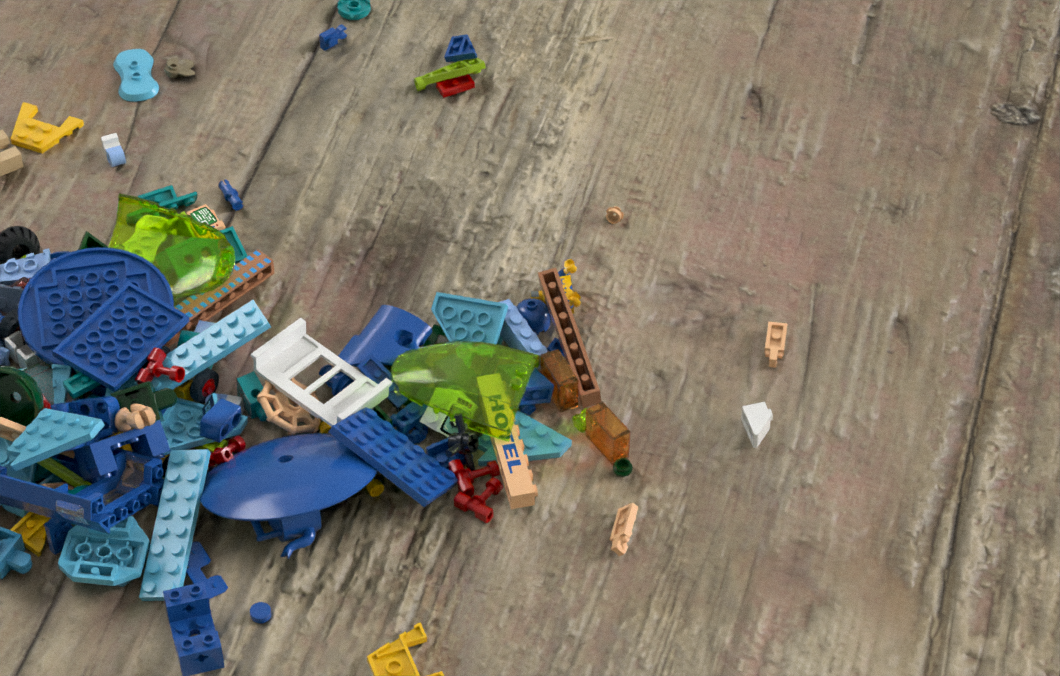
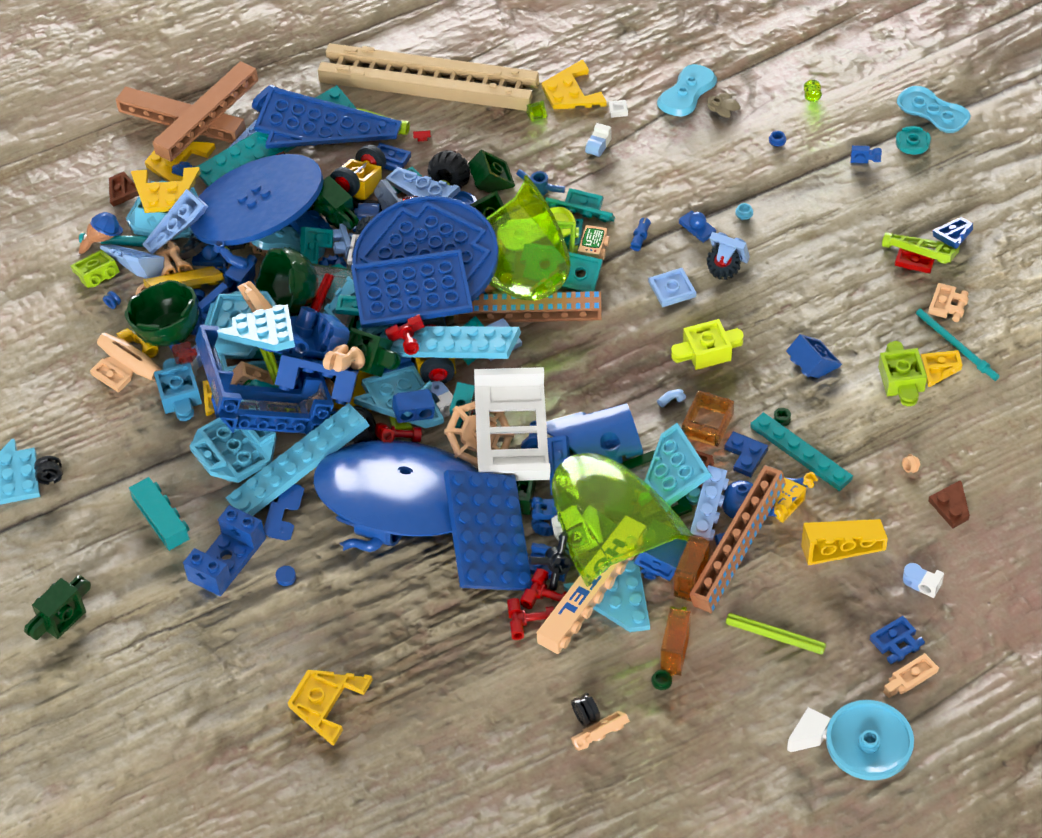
camera: 50 degrees right, 5 degrees up
none -> teal brick [129,477,190,551]
none -> dark green slope [468,149,515,193]
none -> blue piece [516,169,565,196]
none -> clear neon green slope [527,100,547,122]
none -> black wheel [571,692,600,727]
none -> white tile [609,100,628,118]
none -> light blue plate [648,268,696,308]
none -> light blue arm [657,389,686,407]
none -> neon yellow brick [671,319,744,370]
none -> blue tile [679,211,716,242]
none -> clear orange window [682,390,734,447]
none -> plate [706,232,750,280]
none -> blue plate [724,431,768,478]
none -> lime axle [726,613,826,654]
none -> medium azure plate [735,203,753,220]
none -> teal plate [750,412,853,491]
none -> blue plate [769,131,786,147]
none -> dark green bush [773,408,791,426]
none -> blue slope [786,334,842,378]
none -> yellow wedge [801,519,888,565]
none -> clear neon green wheel [803,80,822,102]
none -> medium azure dish [826,700,914,780]
none -> blue plate [869,616,925,664]
none -> lime brick [878,341,927,407]
none -> leg [903,563,944,598]
none -> teal bar [916,308,1000,381]
none -> yellow wing [921,350,963,387]
none -> light nougat plate [928,283,969,322]
none -> copper wing [928,480,970,529]

